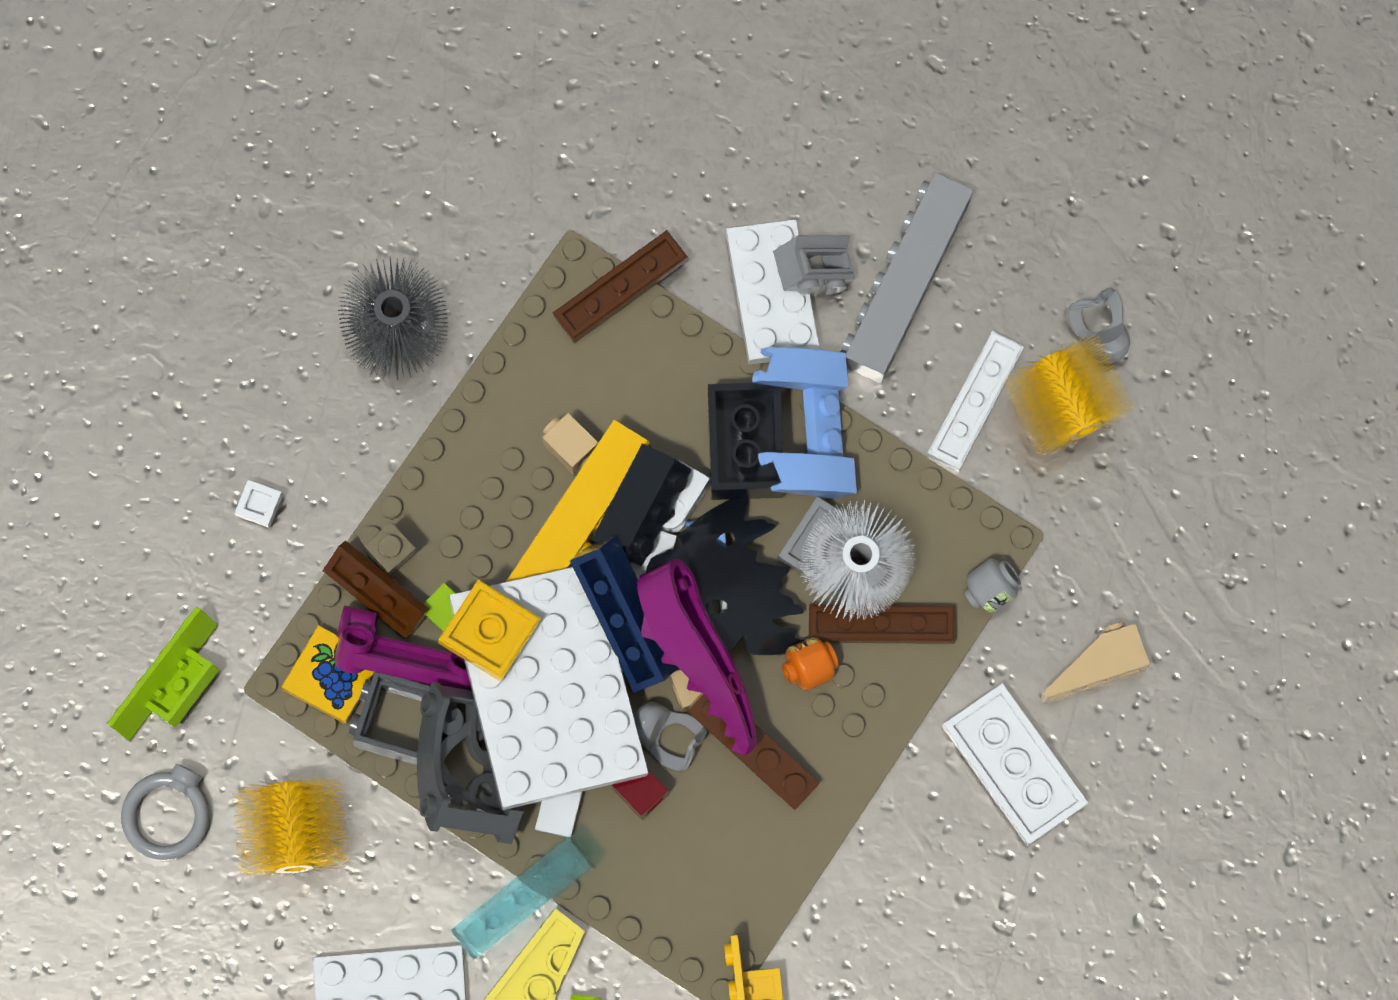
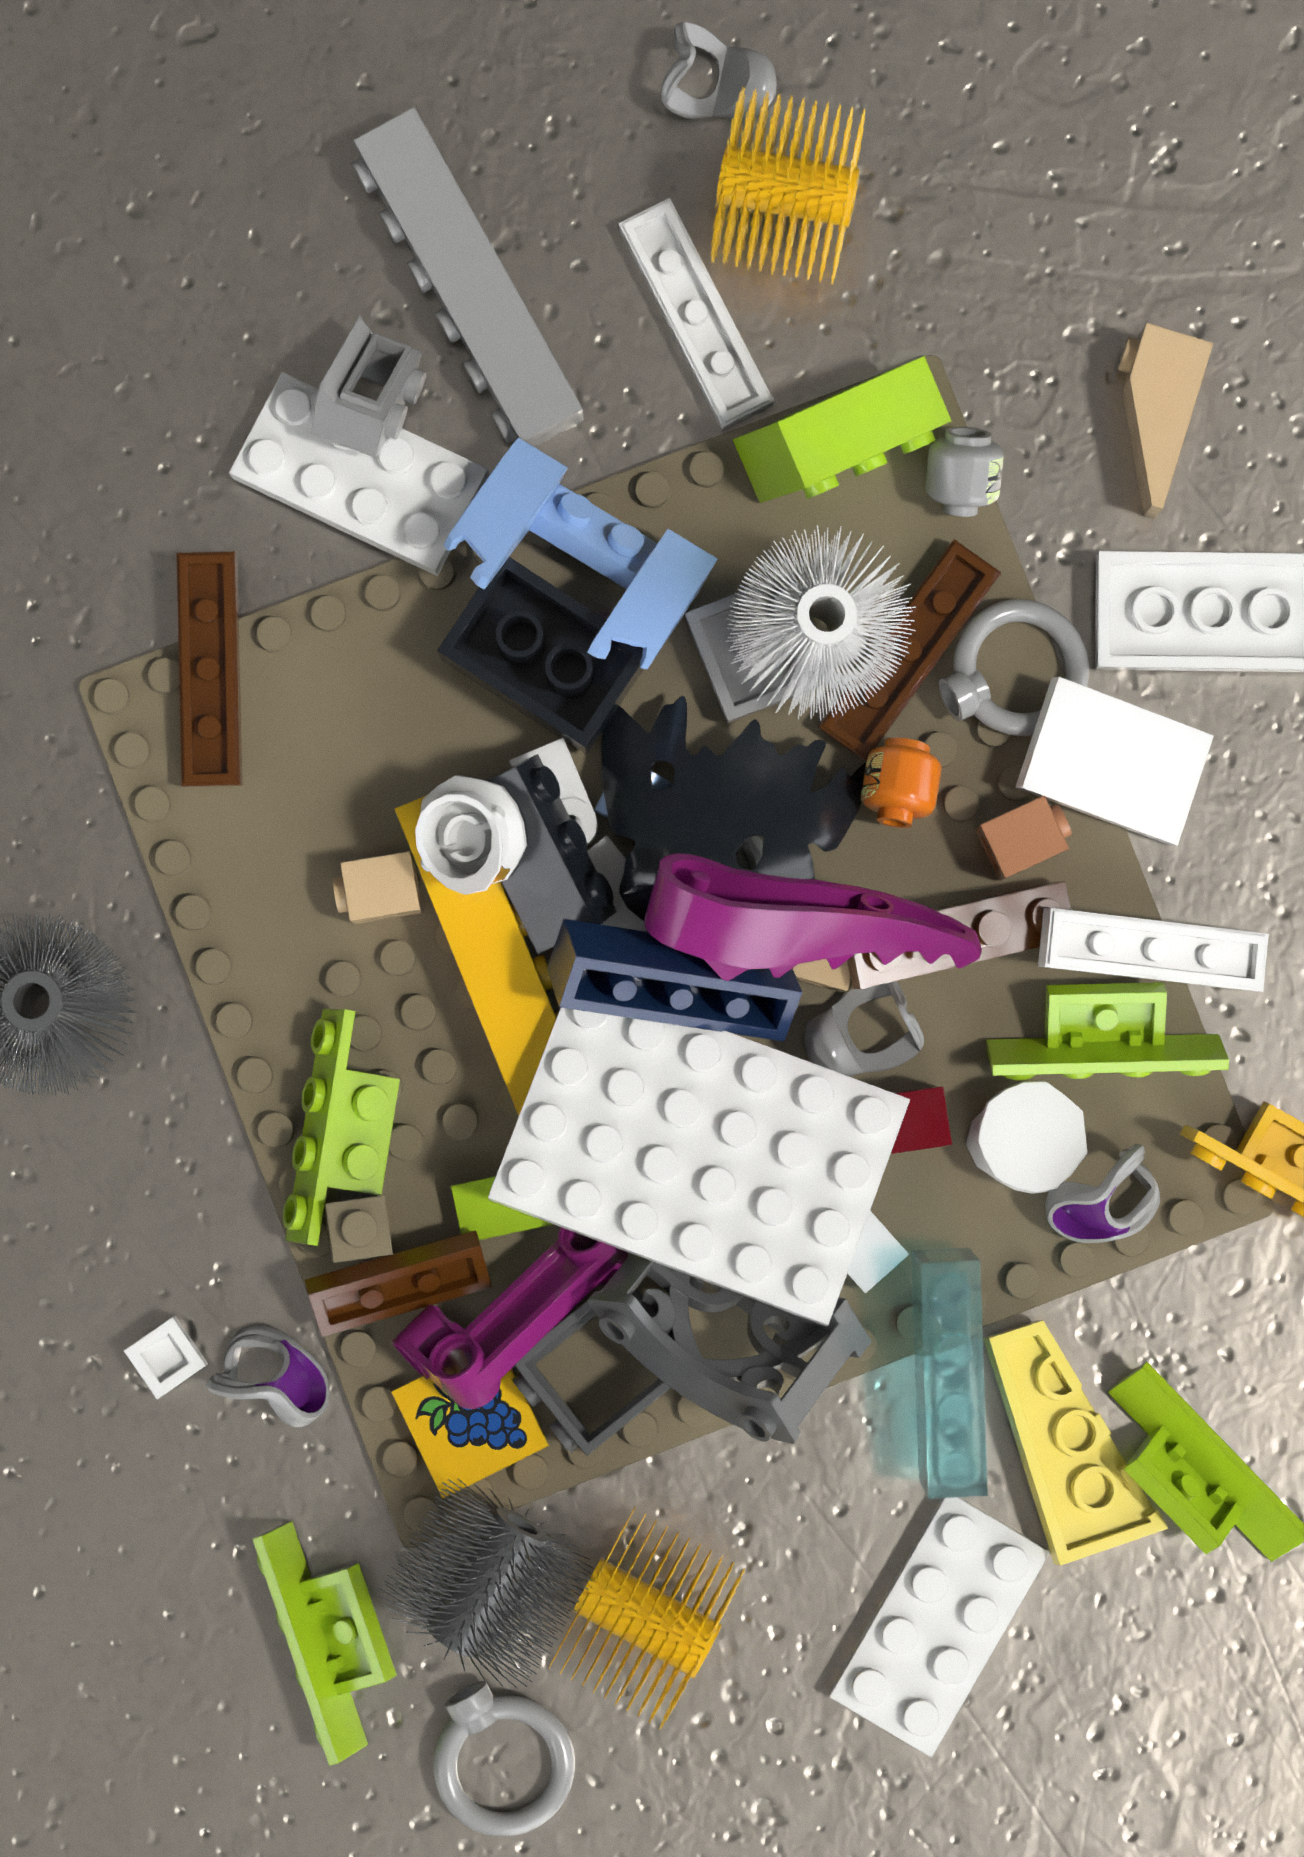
camera: 55 degrees left, 10 degrees up
yellow tile [438,579,541,682] -> none
none -> light grey piece [206,1325,329,1427]
none -> lime bracket [283,1009,400,1246]
none -> dark grey piece [378,1479,595,1689]
none -> white hat [415,775,527,895]
none -> lime wedge [732,356,952,503]
none -> light grey piece [939,599,1089,736]
none -> white hat [966,1081,1087,1194]
none -> nougat brick [974,795,1072,882]
none -> lime bracket [986,982,1229,1080]
none -> white tile [1015,677,1214,845]
none -> white tile [1038,908,1269,992]
none -> light grey piece [1045,1144,1160,1243]

